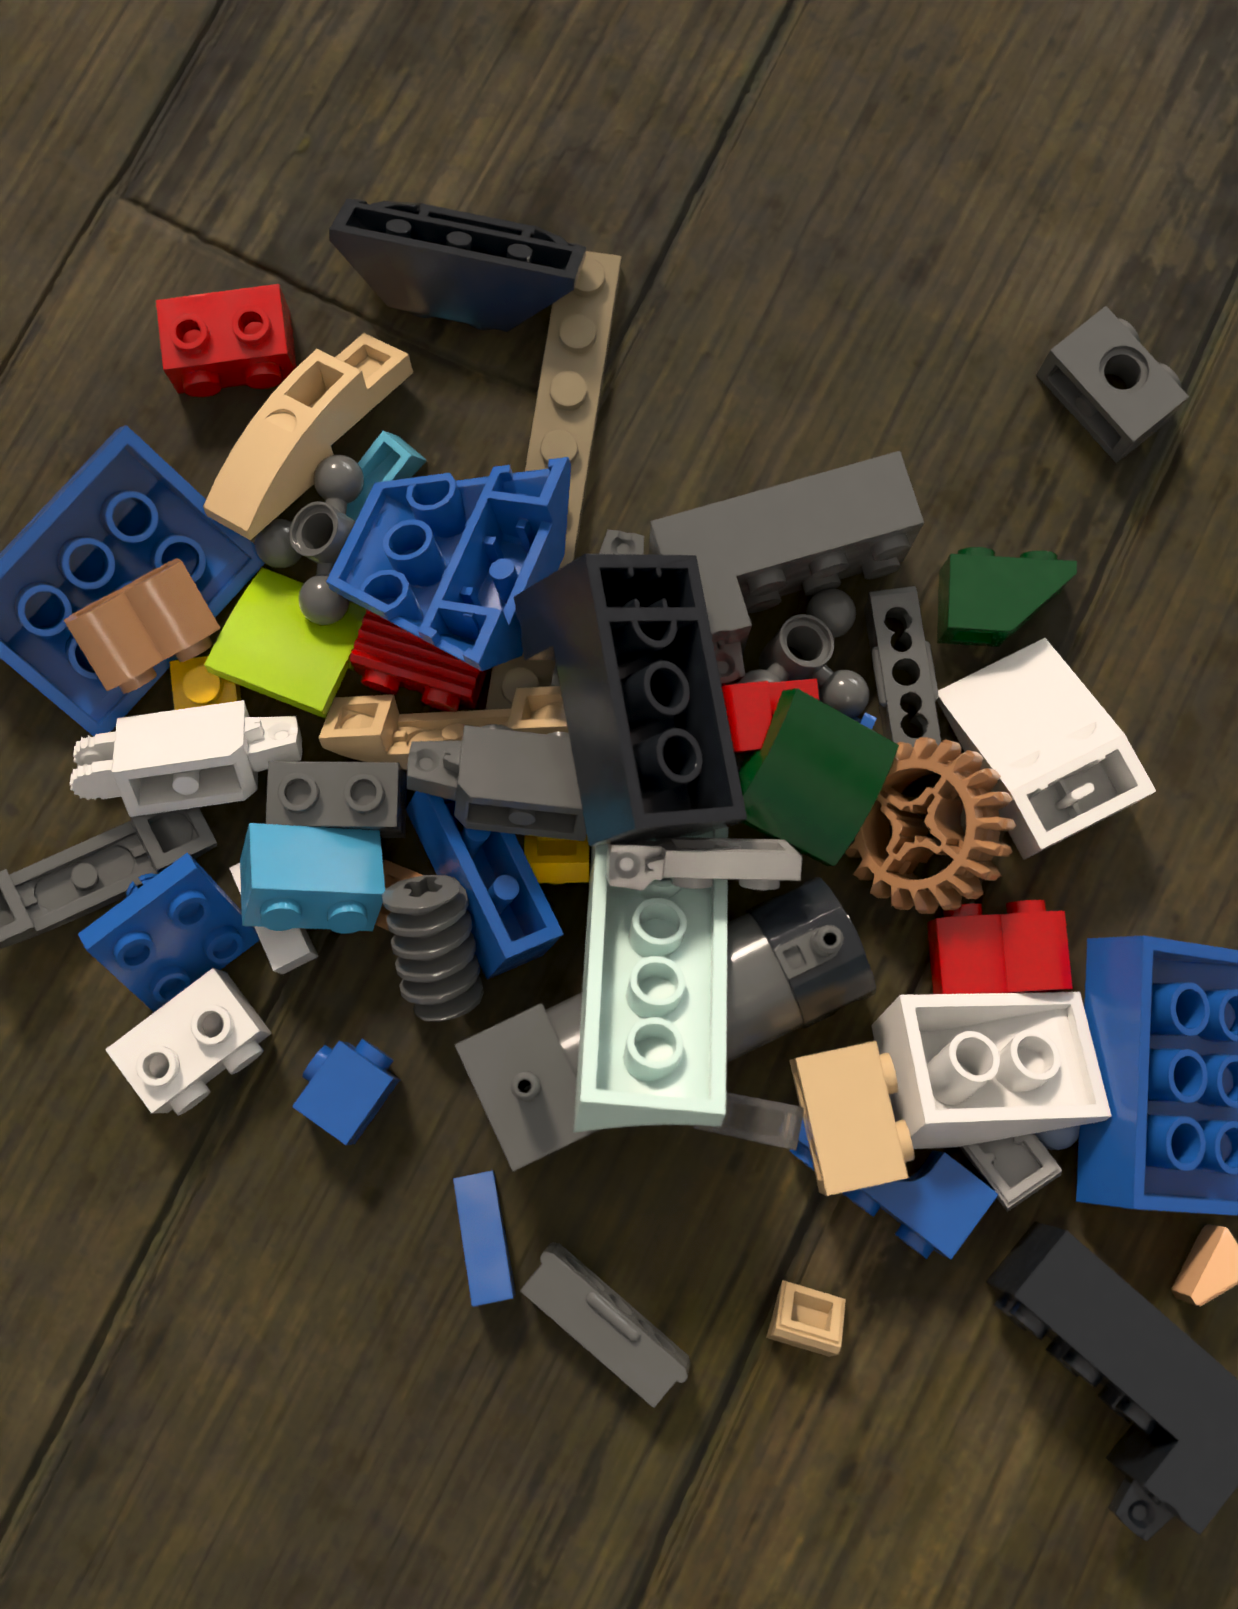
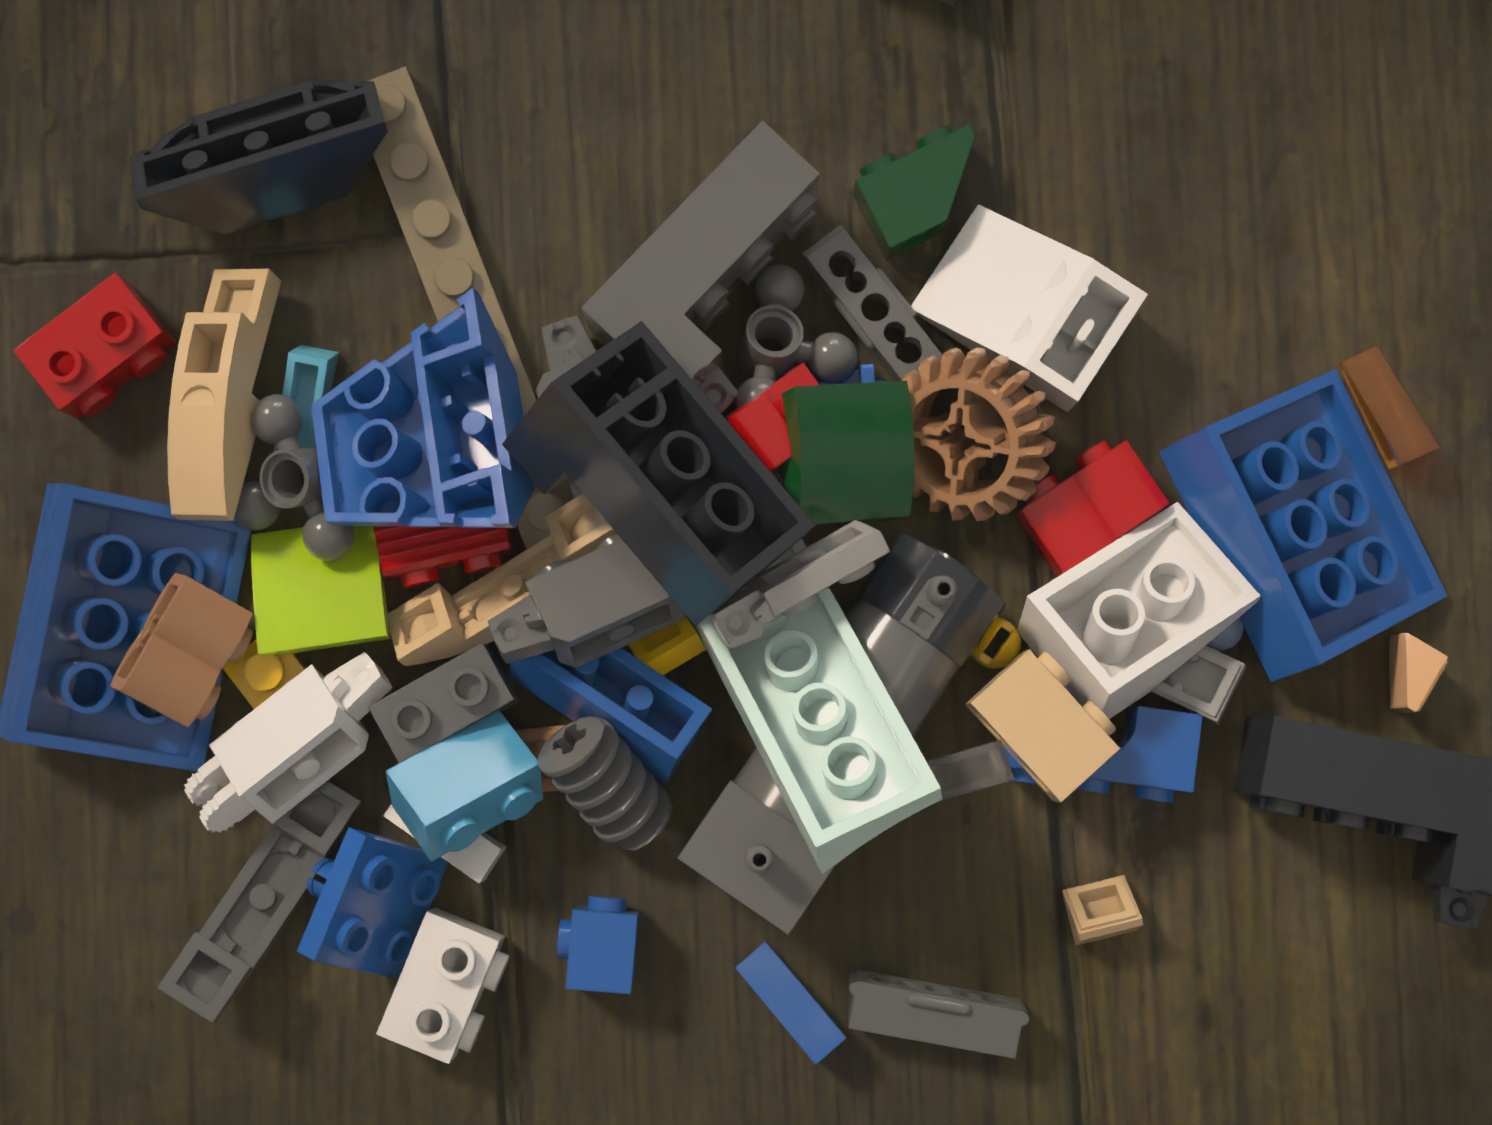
camera: 30 degrees left, 5 degrees up
none -> yellow hinge [972,617,1021,669]

